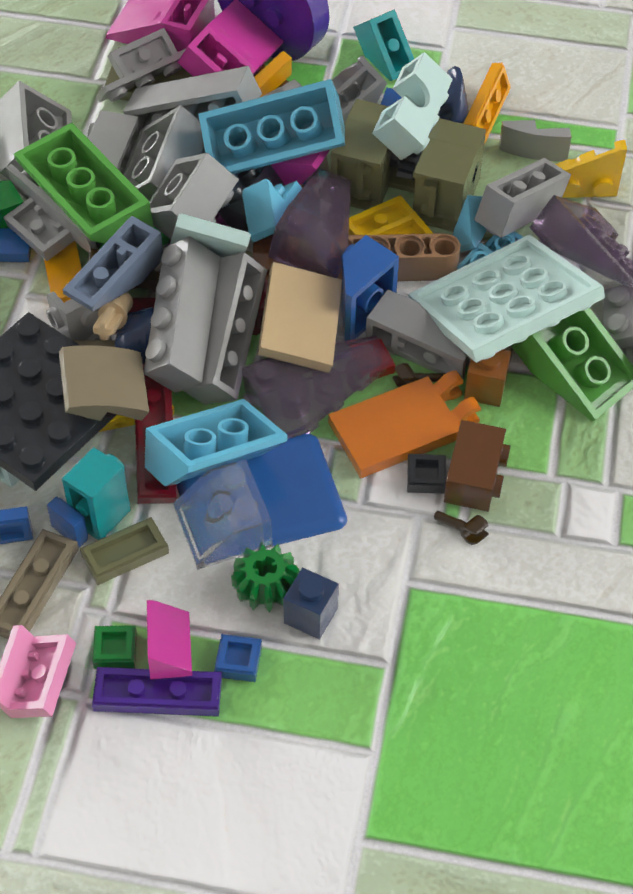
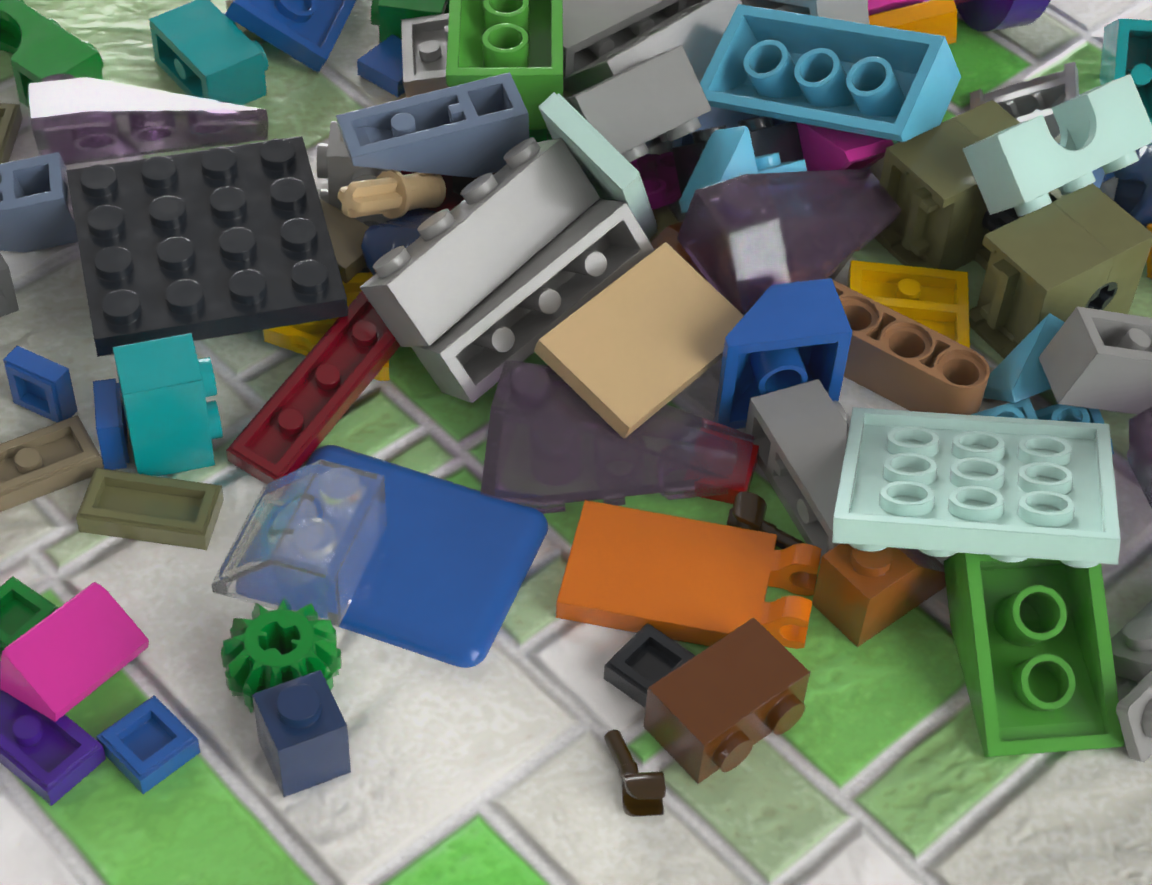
camera: 35 degrees right, 5 degrees down
dark tan slope [59,345,149,421] -> none
medium azure slope [145,399,287,486] -> none

